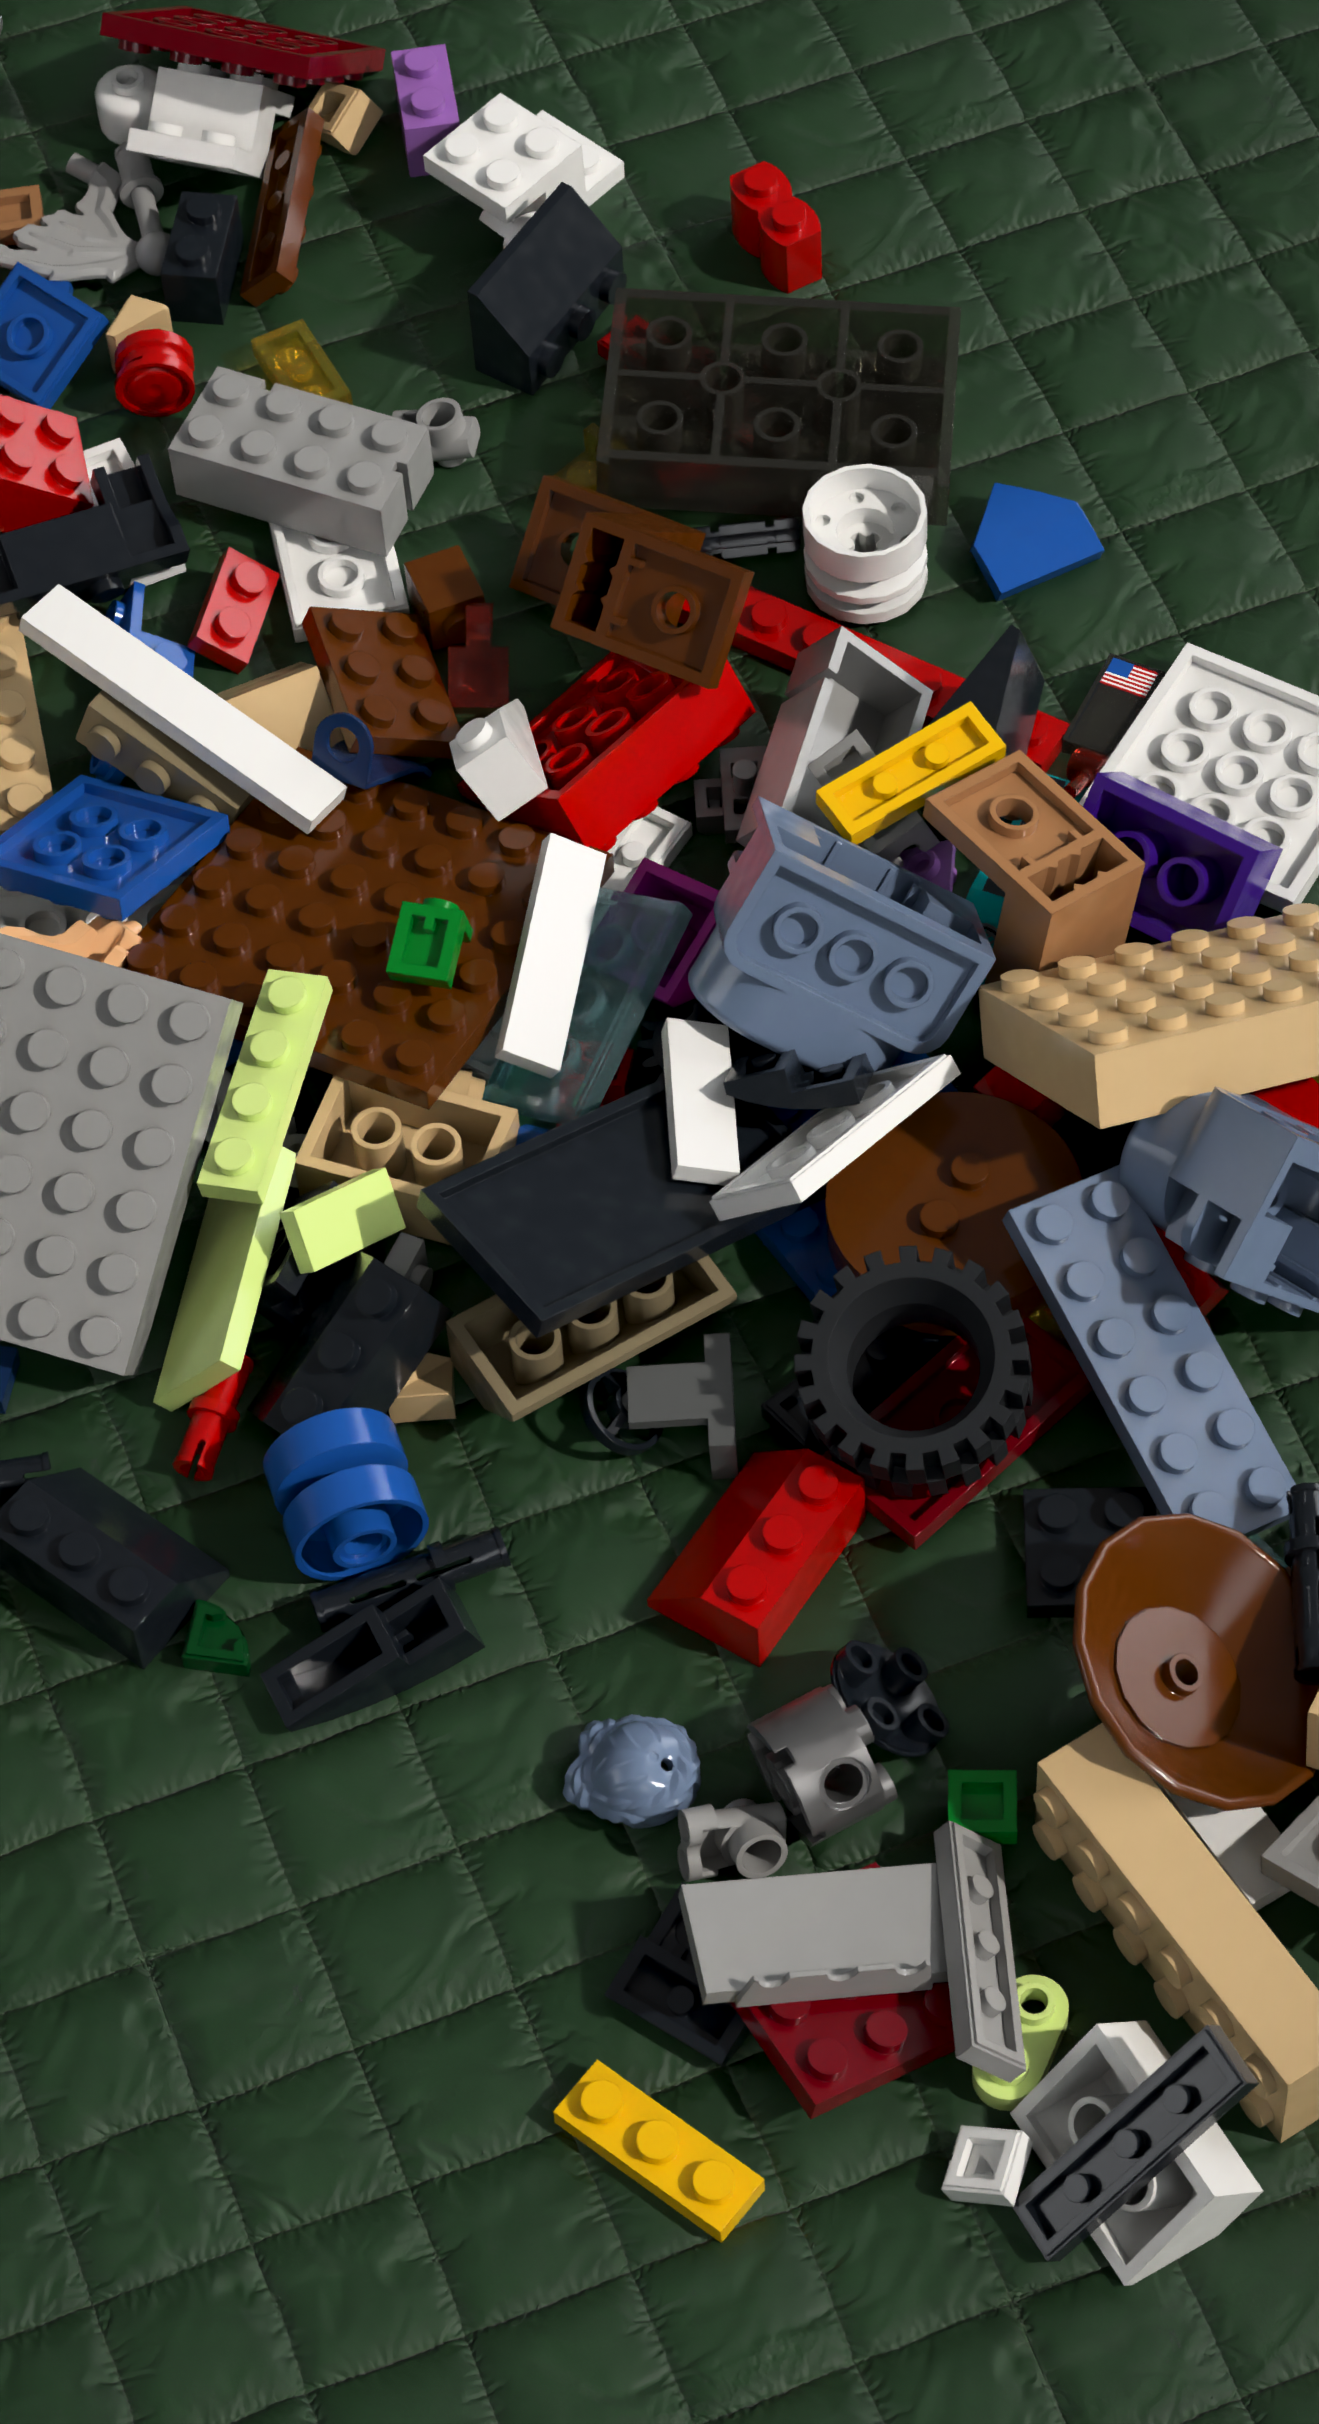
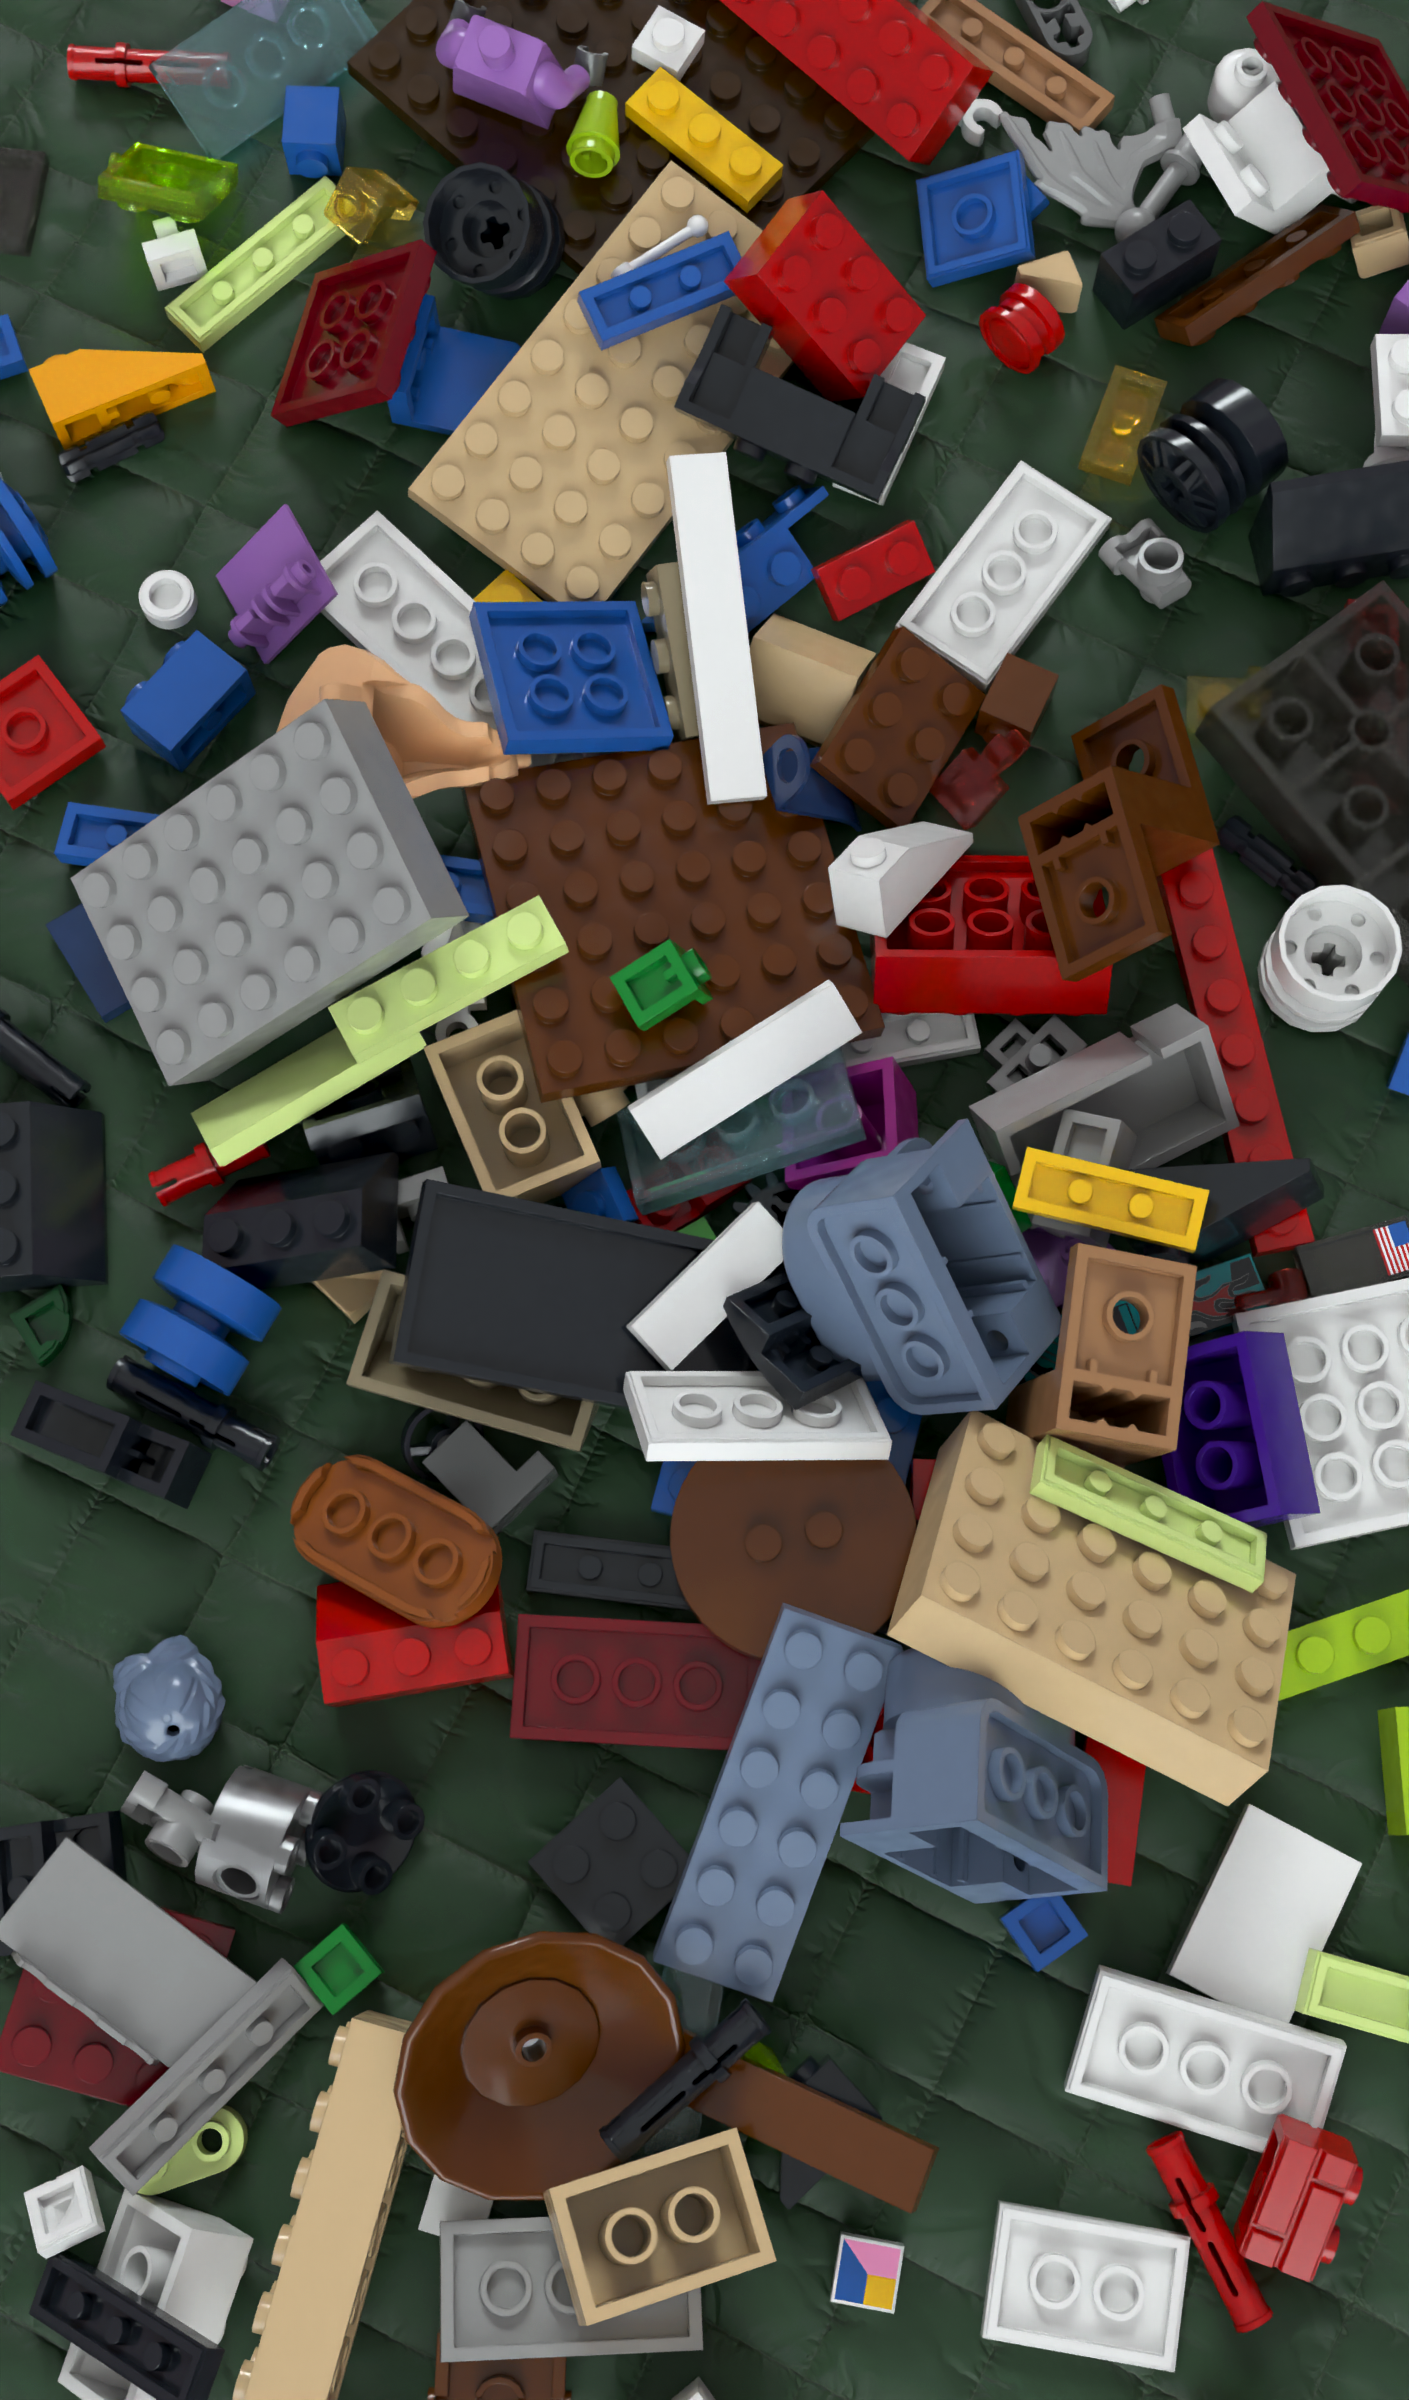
camera: 45 degrees right, 20 degrees up
light grey piece [168,366,434,557] -> none
yellowish green tile [279,1167,406,1274] -> none
black tyre [794,1246,1034,1497] -> none
none -> dark orange tile [290,1454,502,1628]
none -> yellowish green tile [1030,1434,1267,1593]
none -> black wheel [1137,378,1289,534]

